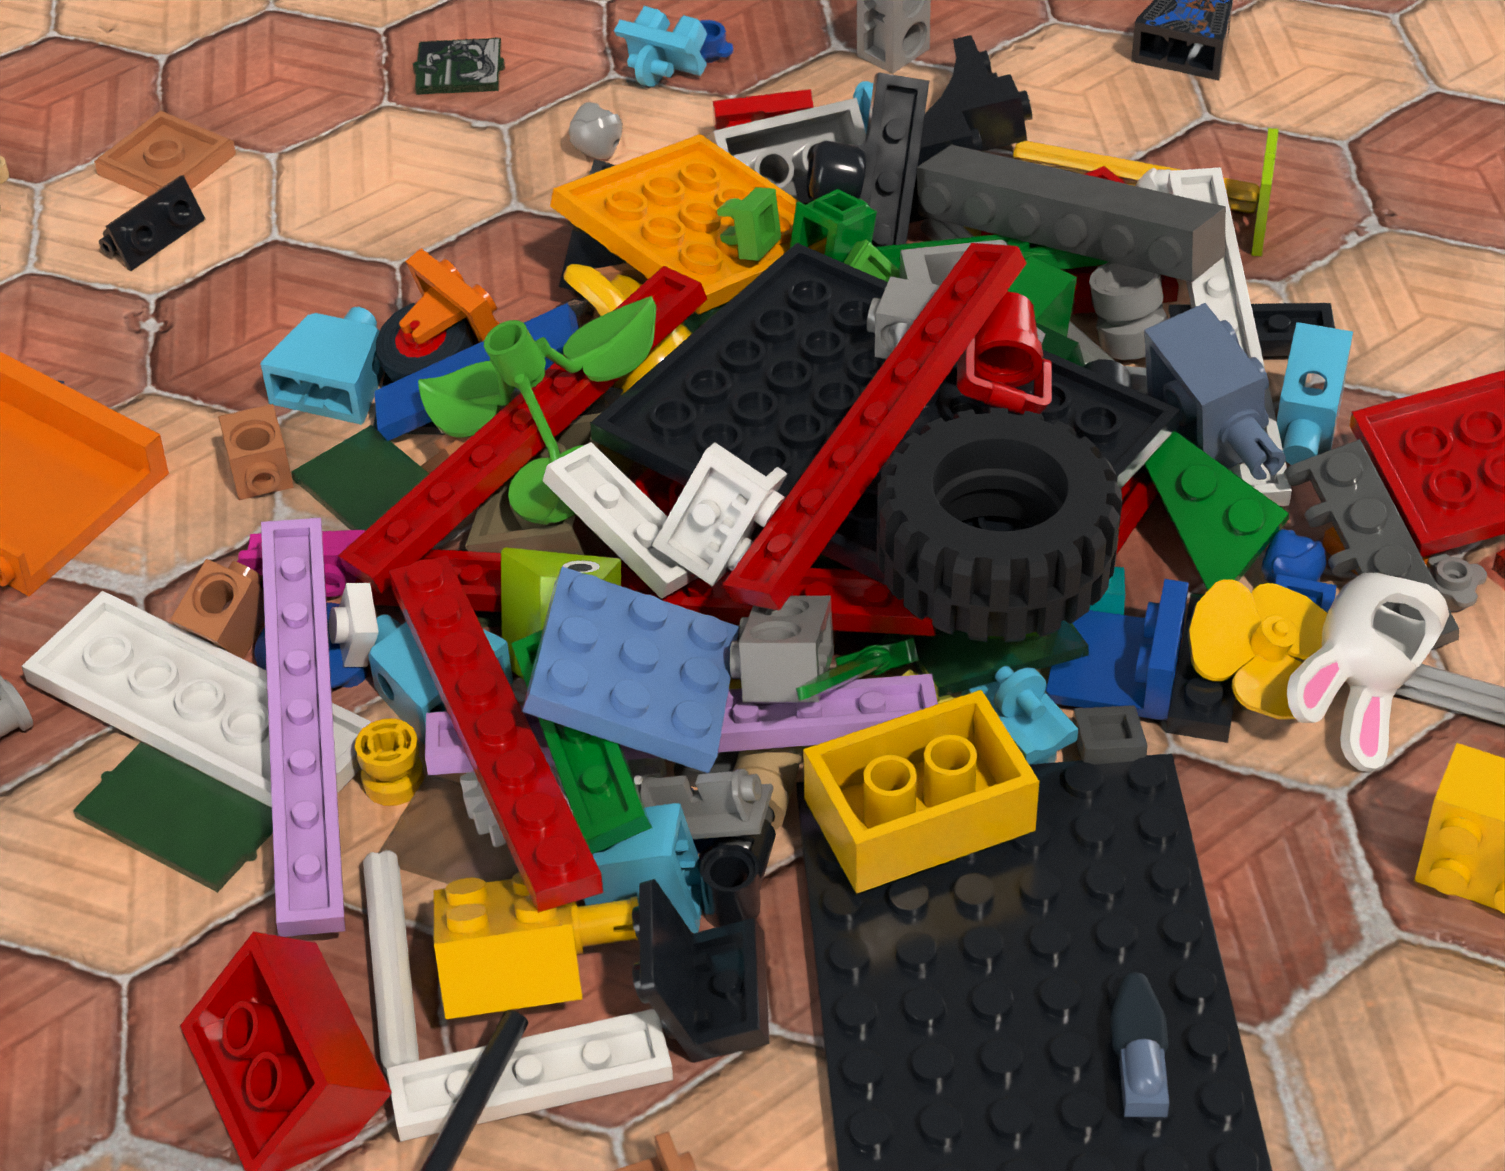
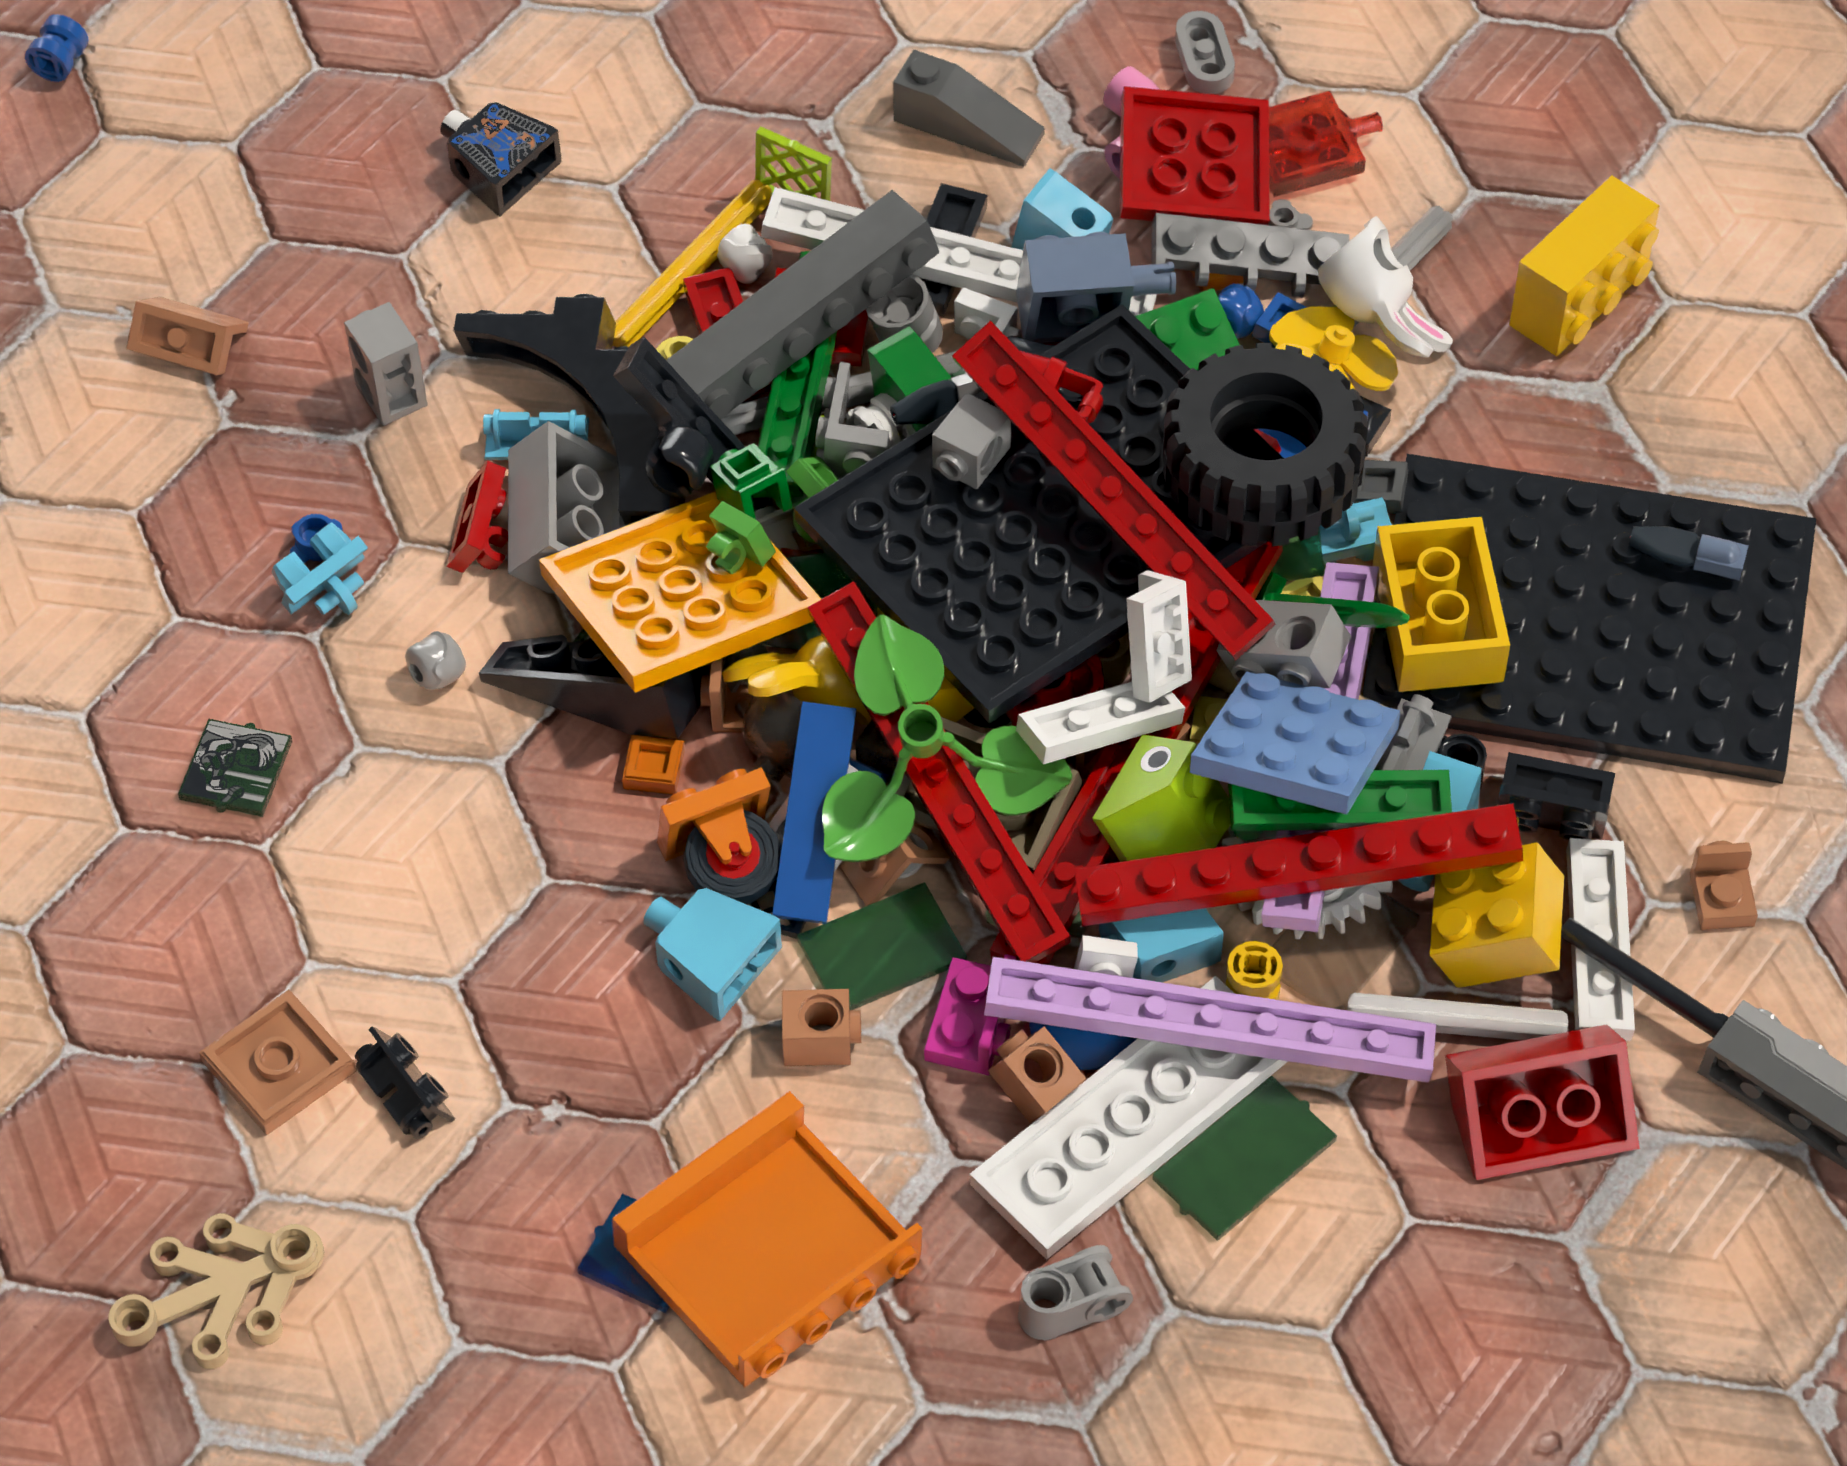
camera: 75 degrees left, 10 degrees up
none -> orange tile [622,735,685,795]
none -> dark grey slope [893,49,1045,167]

